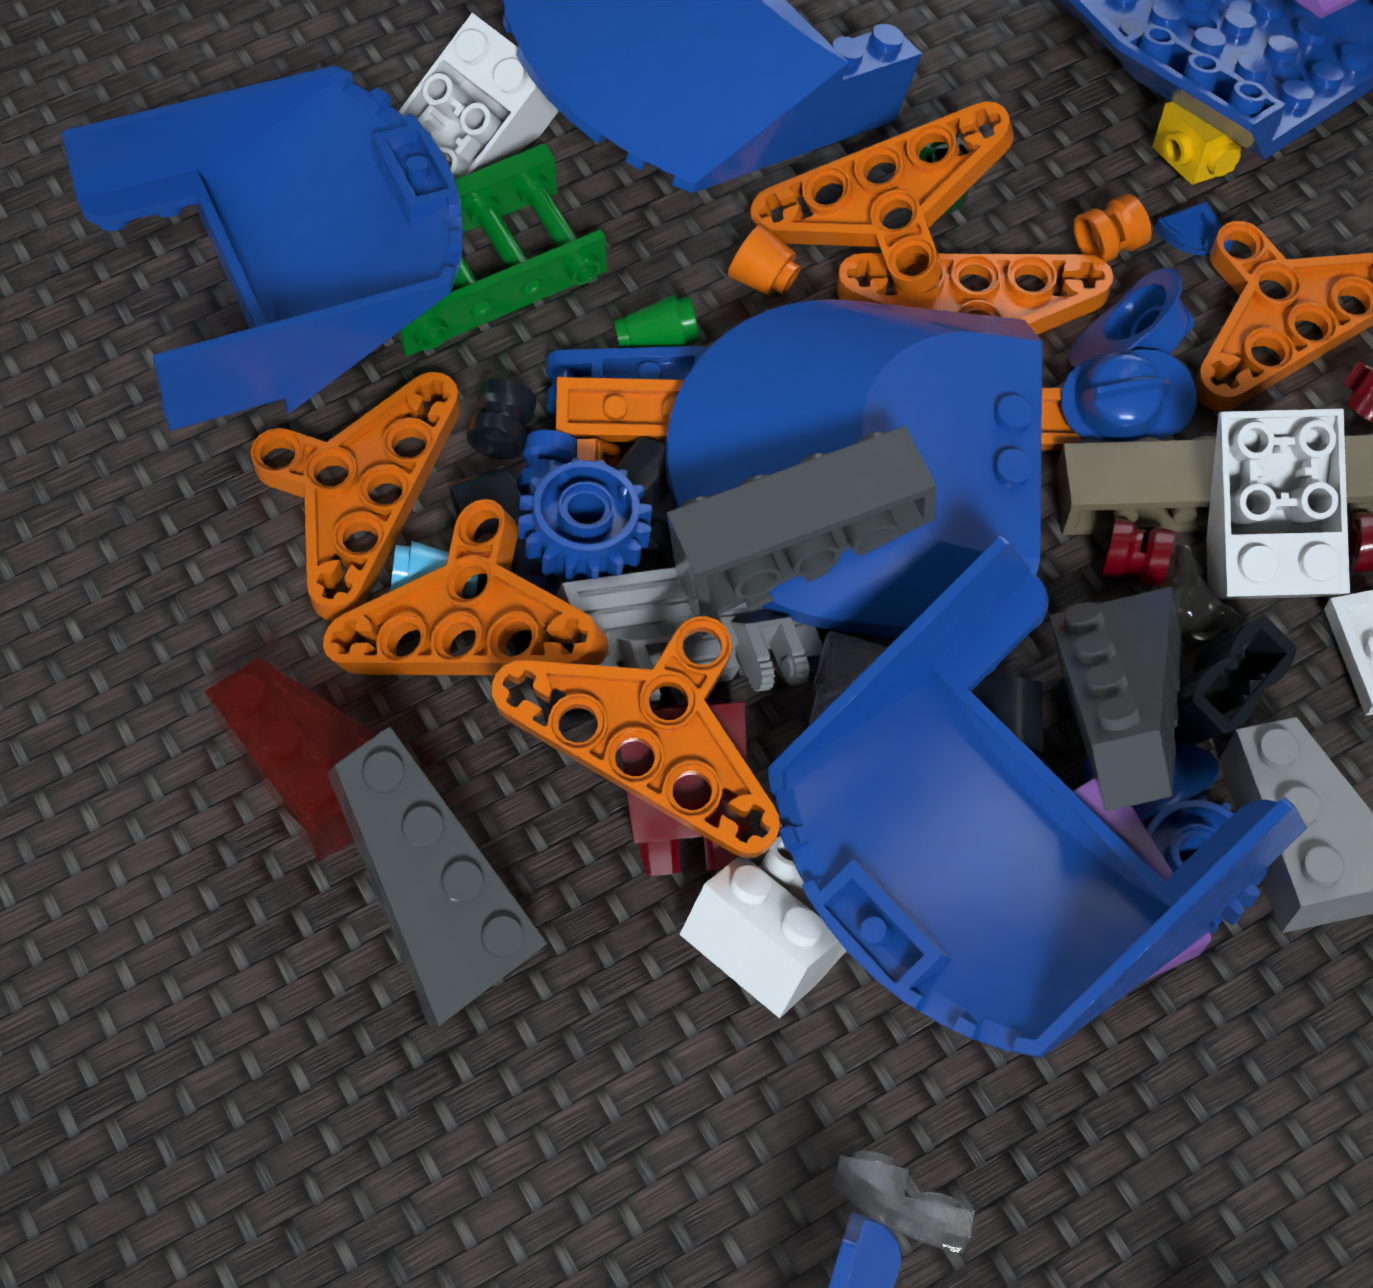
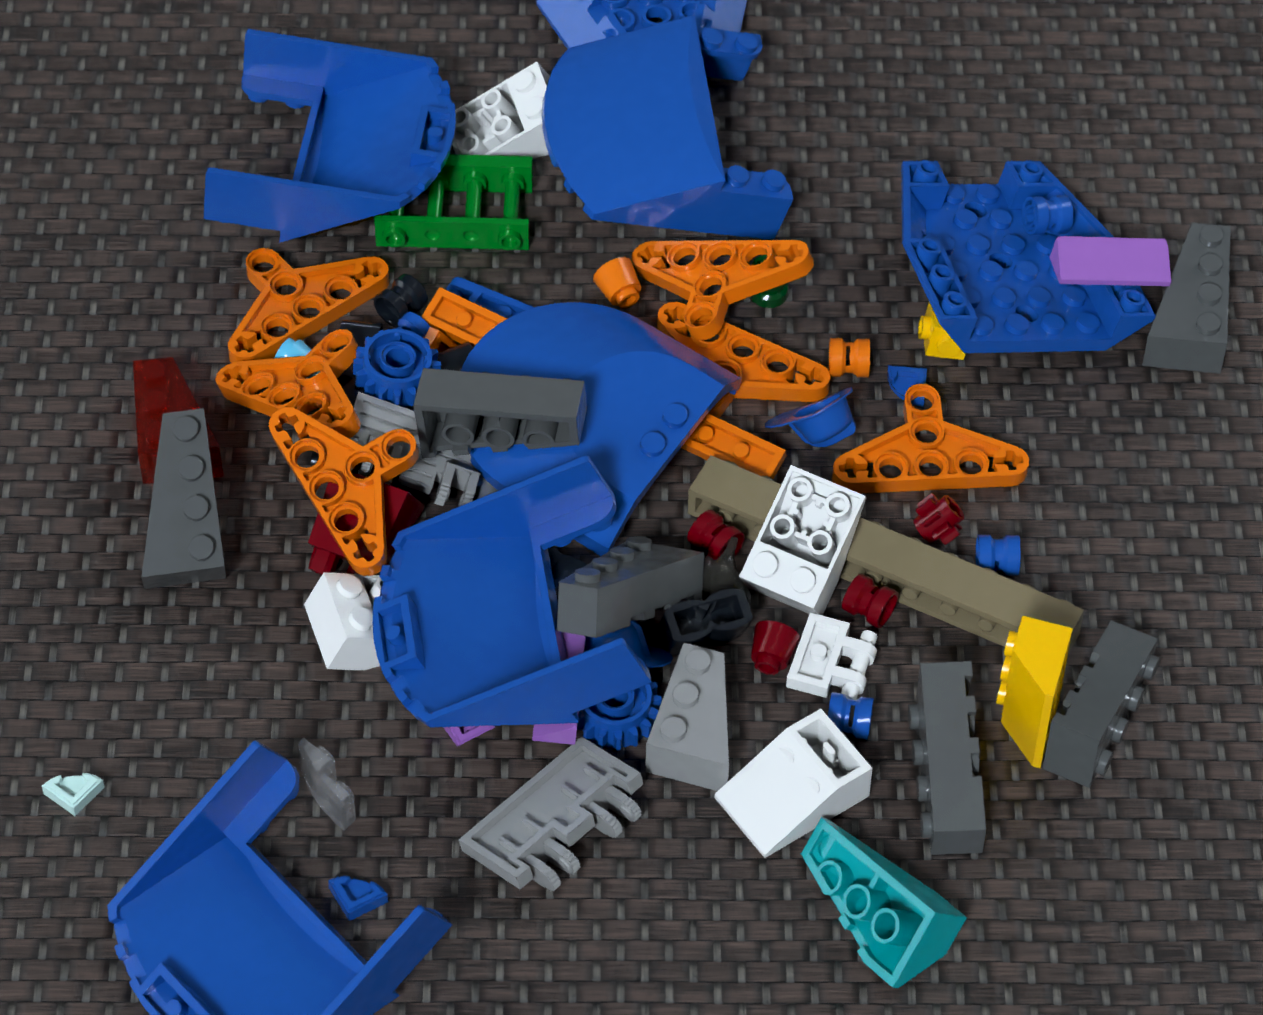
camera: 30 degrees right, 10 degrees down
green cone [614,294,701,348] -> none
blue piece [1061,349,1197,442] -> none
none -> light grey hinge [458,736,644,891]
none -> dark red hat [751,620,800,675]

